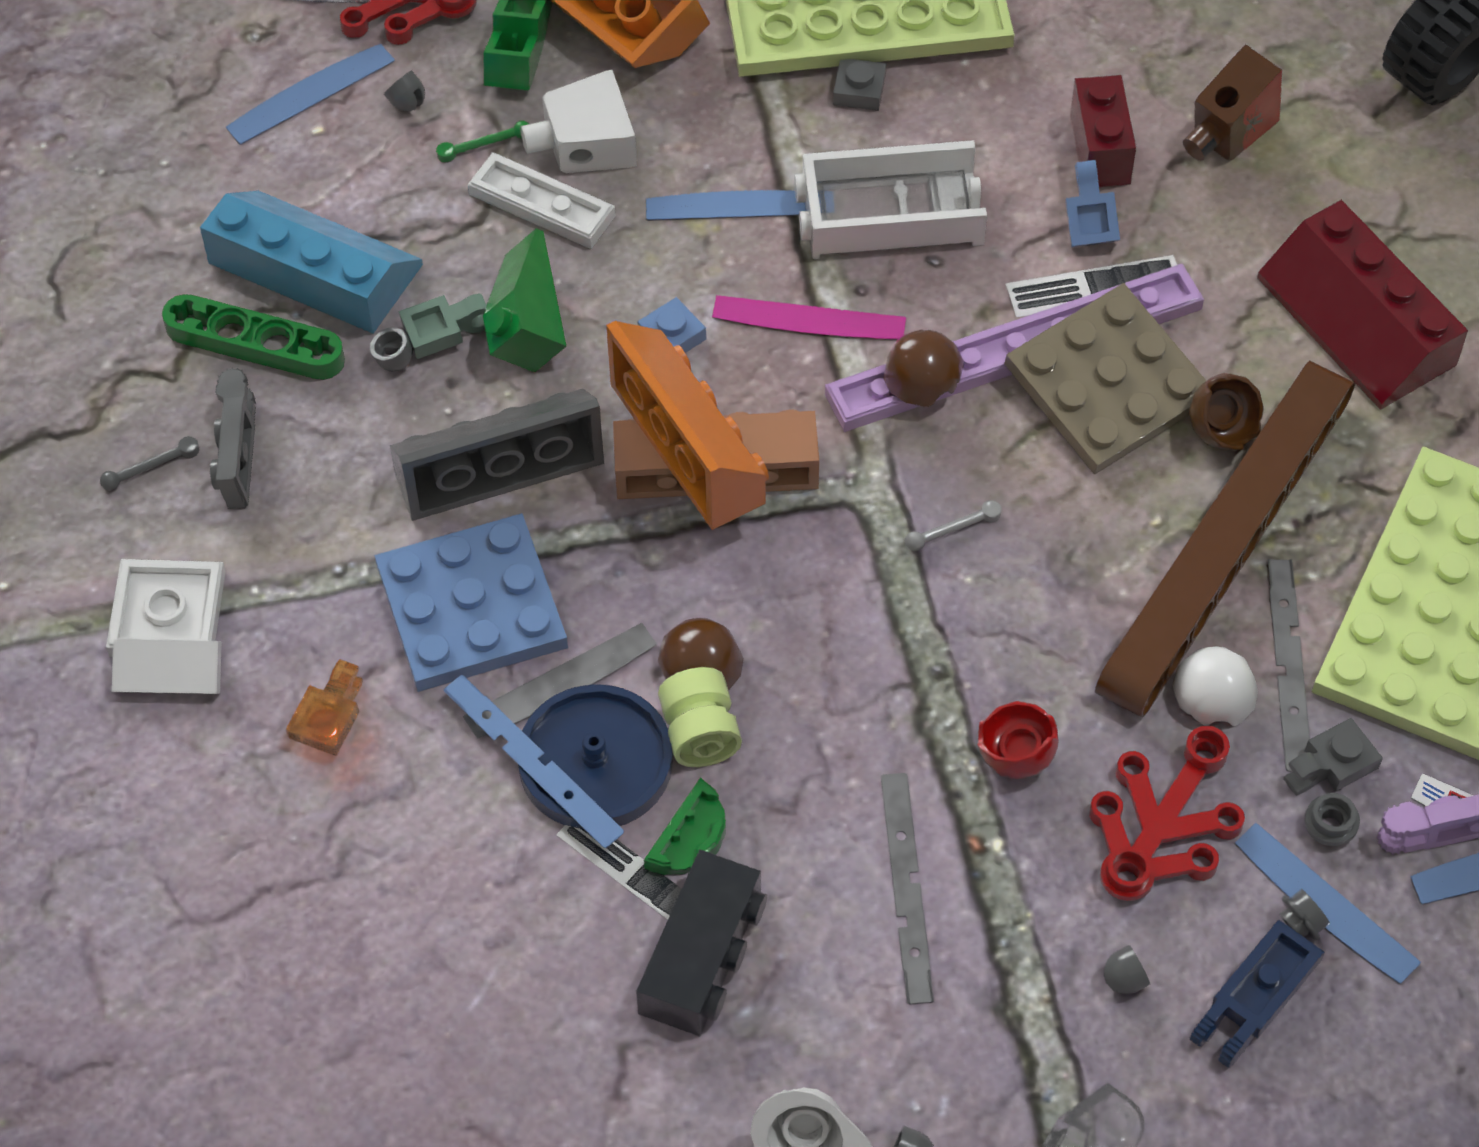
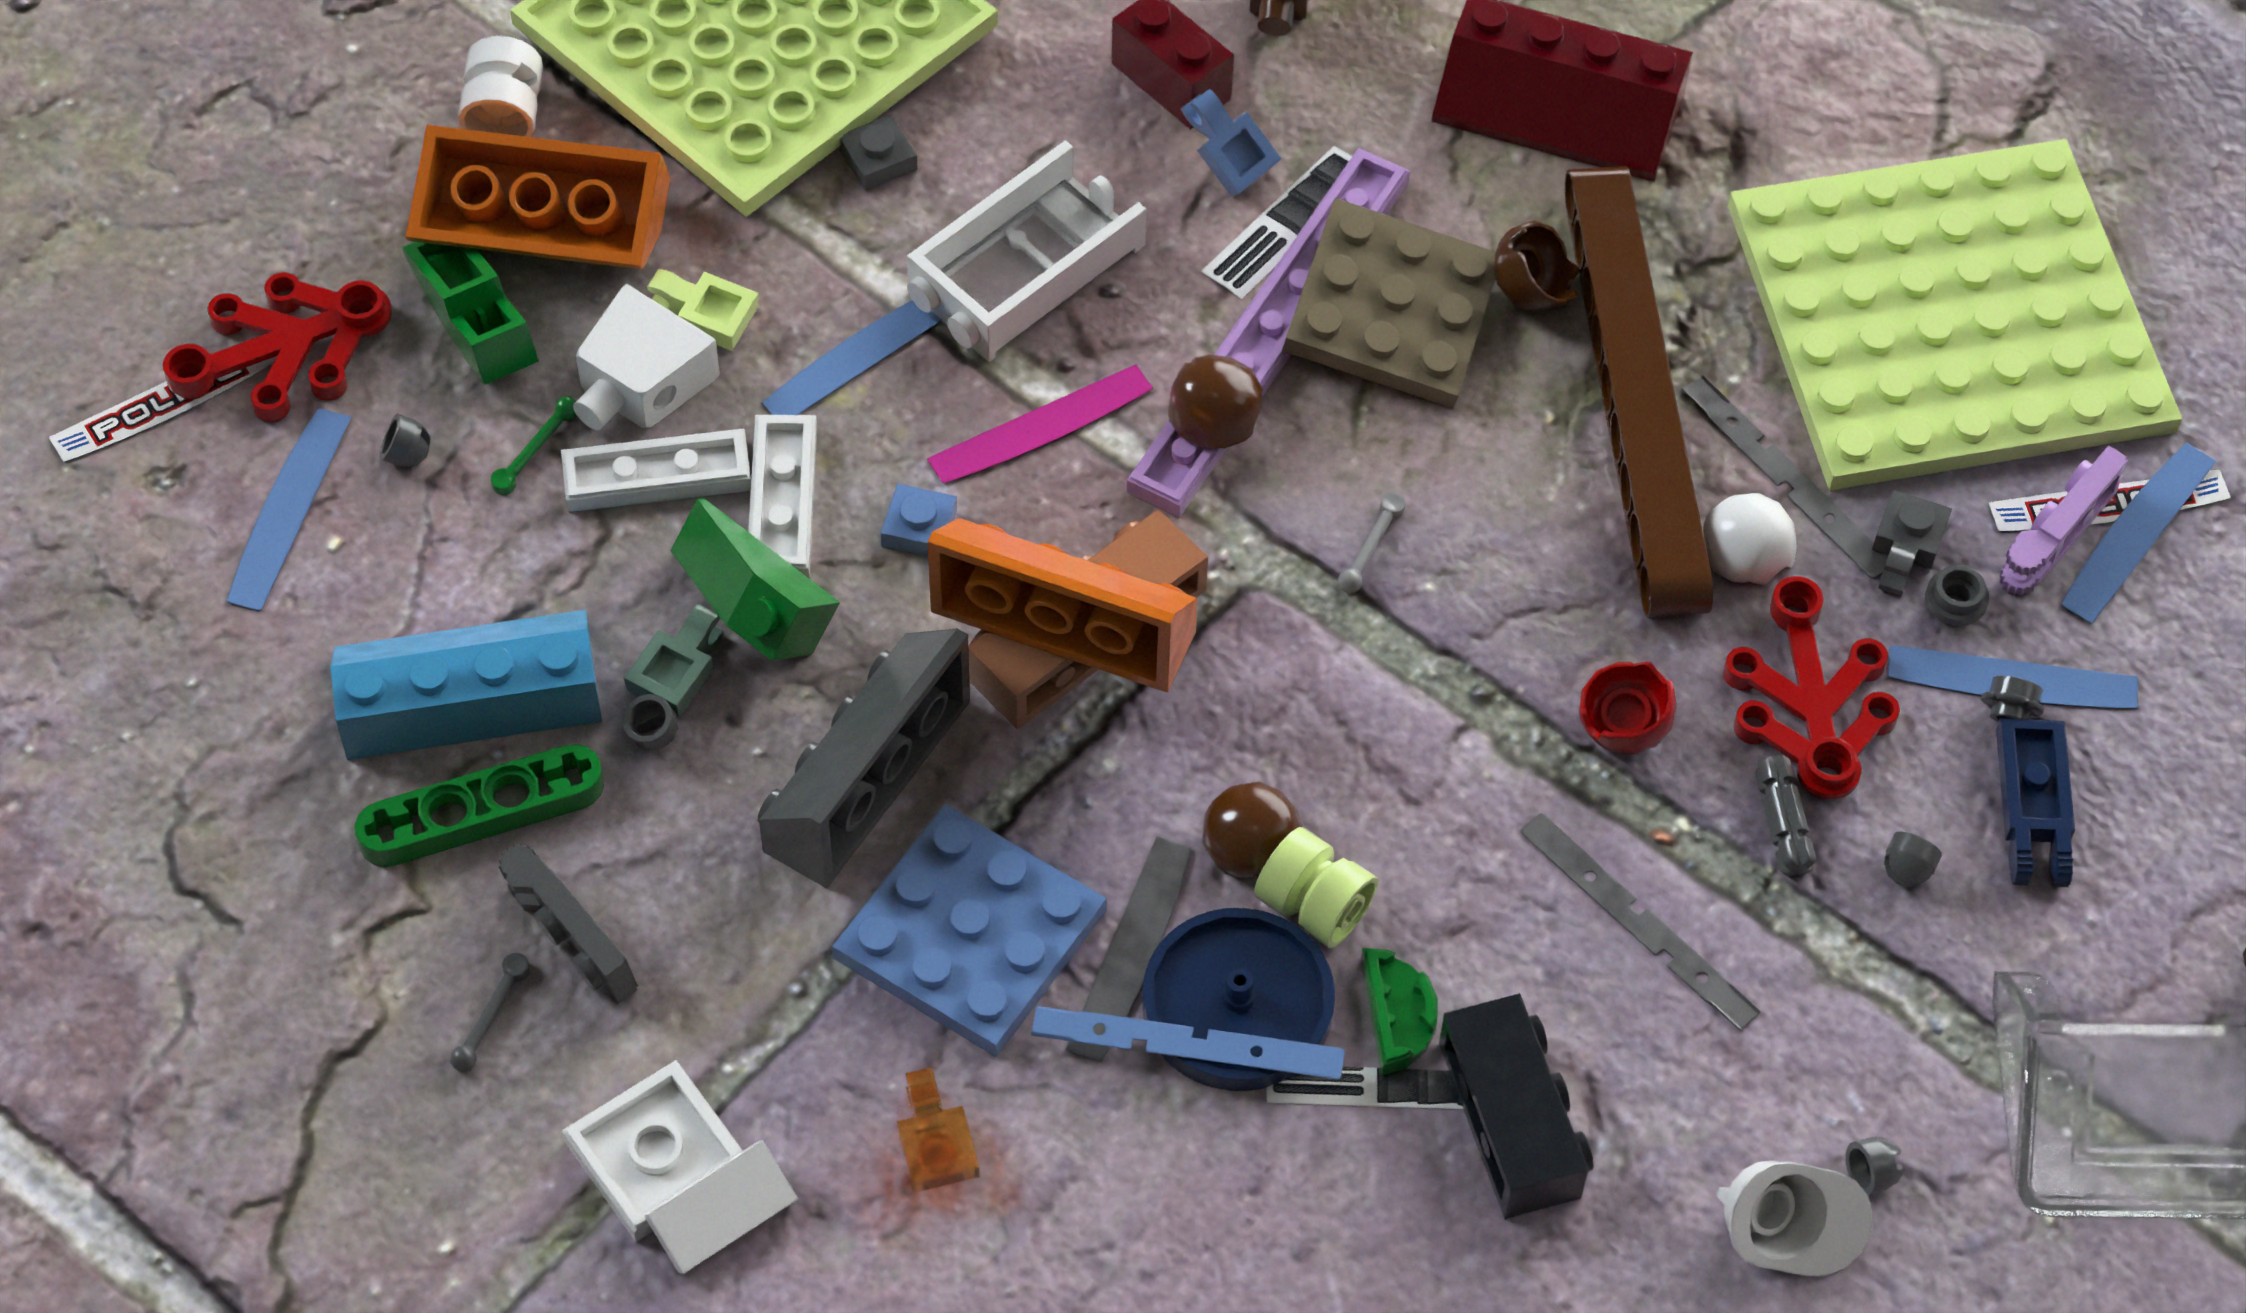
camera: 40 degrees left, 0 degrees up
none -> yellowish green plate [647,269,758,351]
none -> white tile [748,415,817,579]
none -> dark grey axle [1755,755,1816,876]

